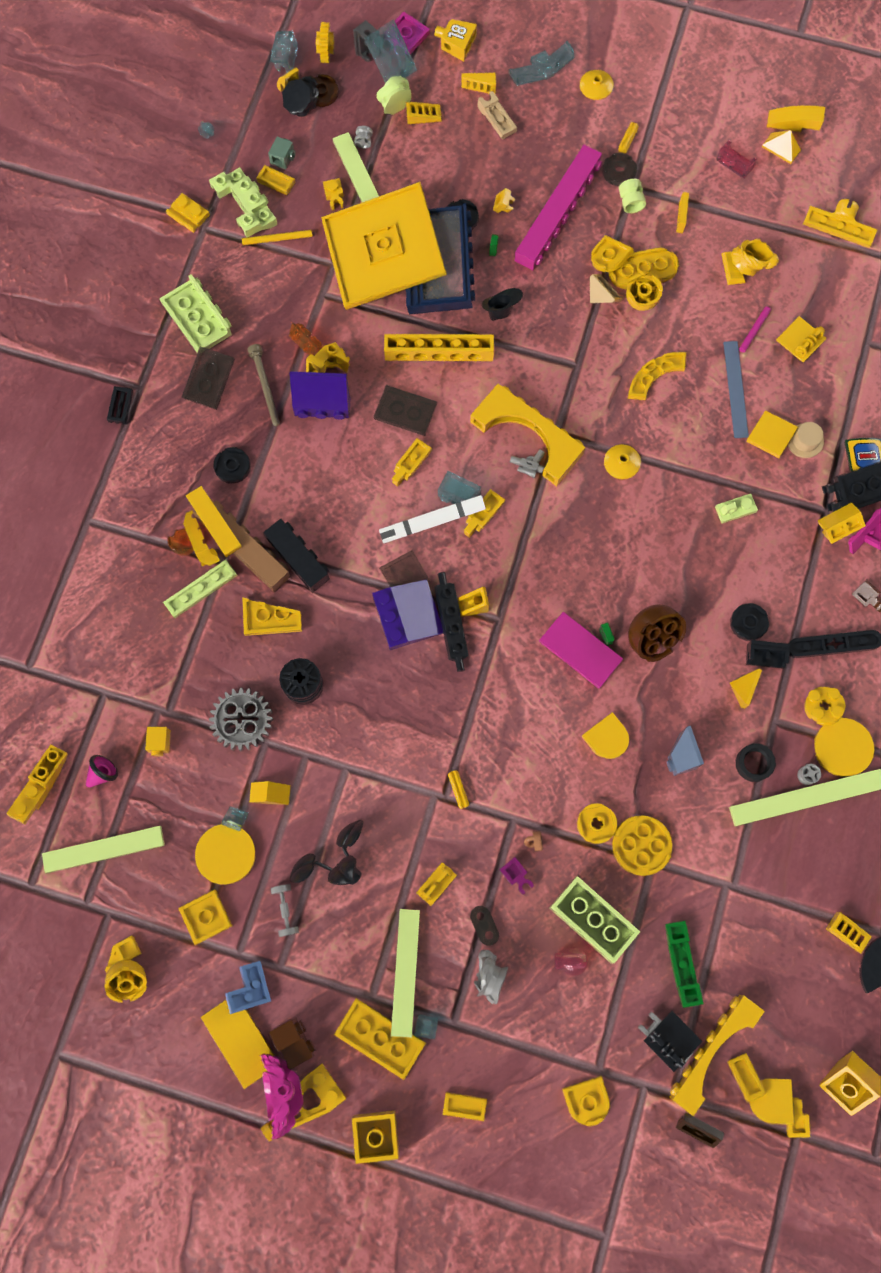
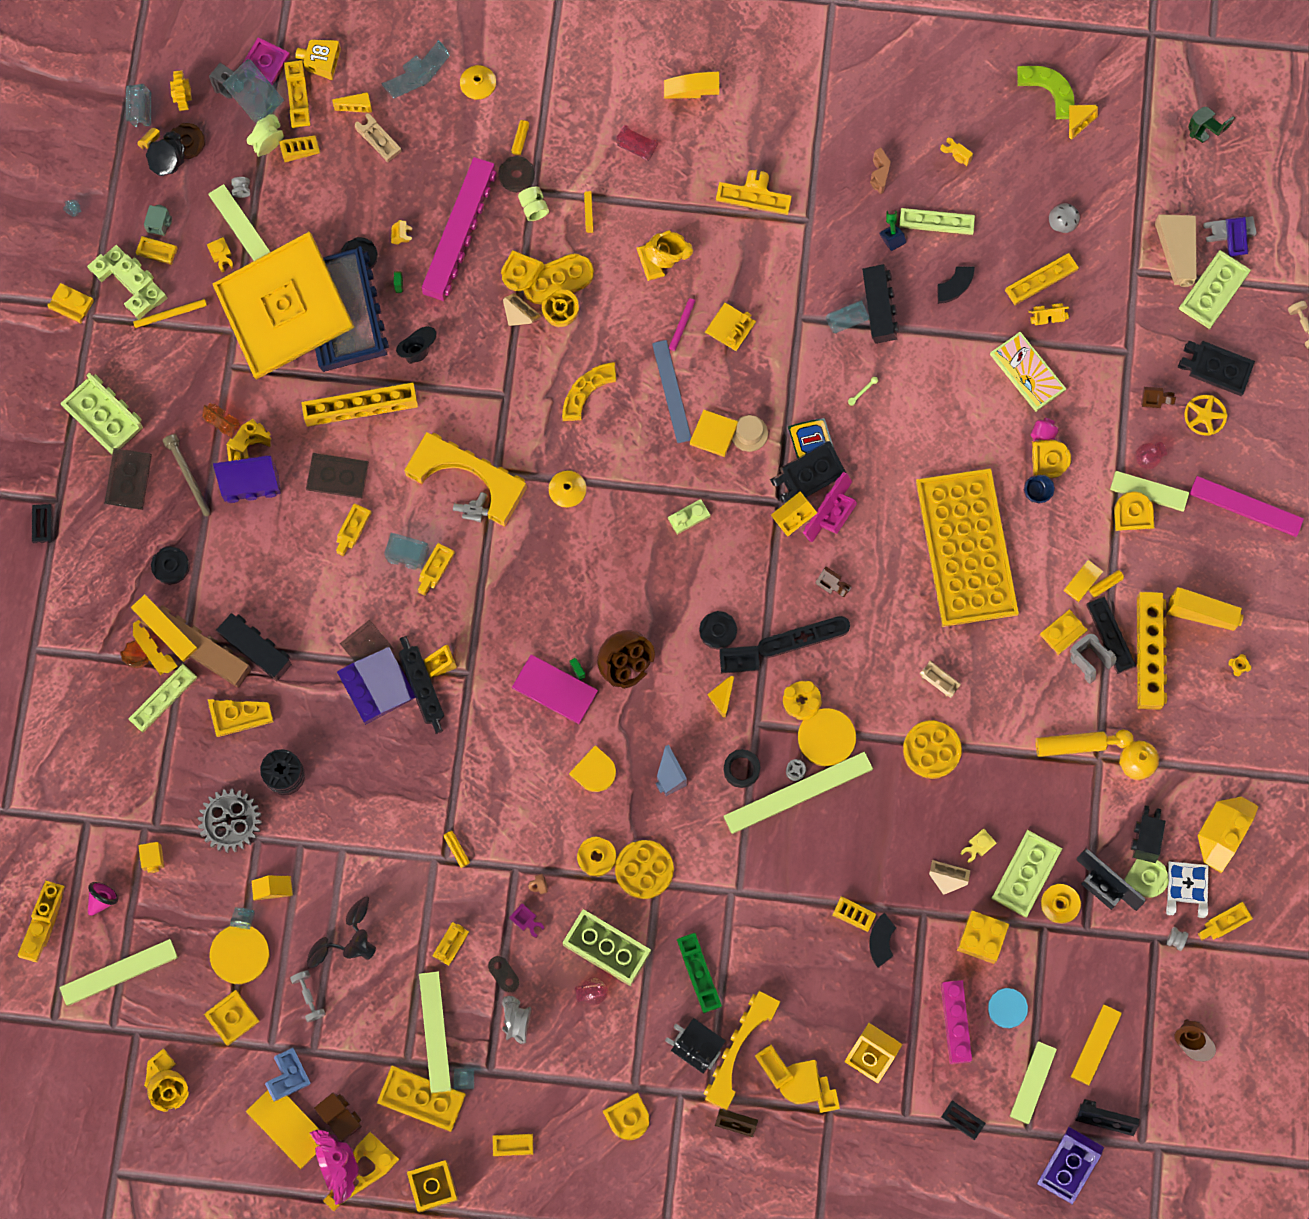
camera: 10 degrees left, 0 degrees up
white sticker [379,495,486,543] -> none
slope [762,130,801,164] -> none
none -> yellow slope [284,60,310,128]

